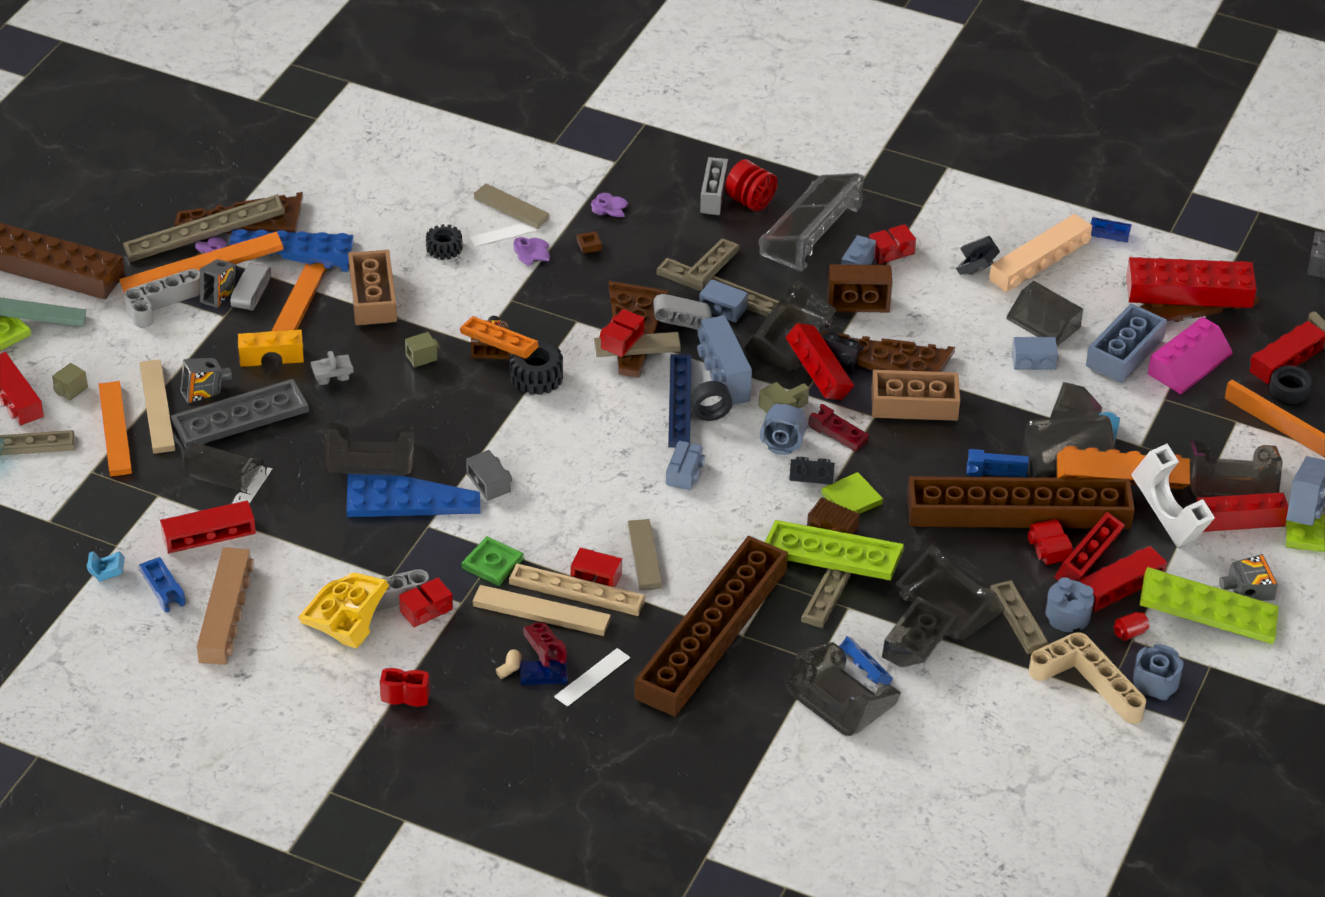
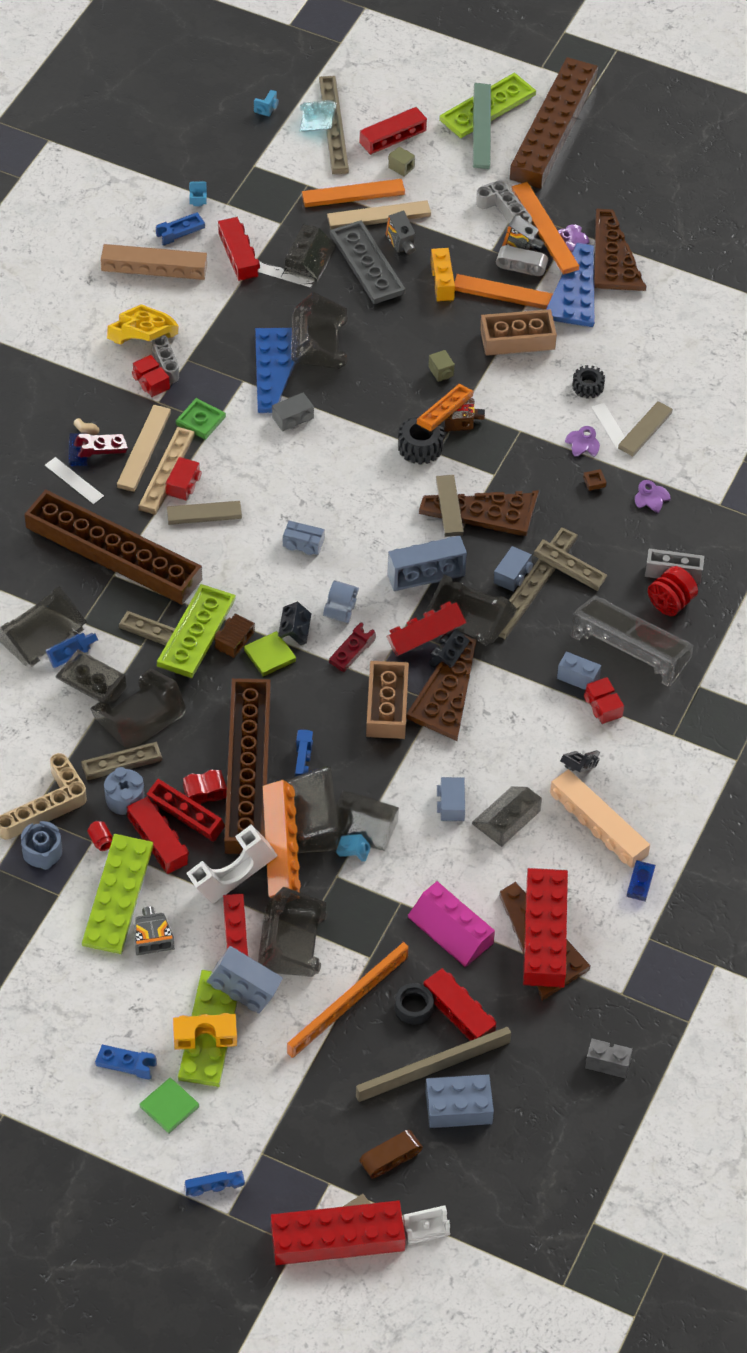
camera: 90 degrees right, 10 degrees up
dark tan tile [123,194,285,262] -> none
light grey hips [311,351,354,385] -> none
red brick [380,668,430,706] -> none
red piece [599,309,645,357] -> none
light grey beam [653,294,712,330] -> none
dark blue plate [668,354,691,448] -> none
black tyre [690,381,732,421] -> none
olive brick [759,382,809,413] -> none
reddish brown brick [827,264,893,313] -> none
sand blue brick [1086,303,1167,383] -> none

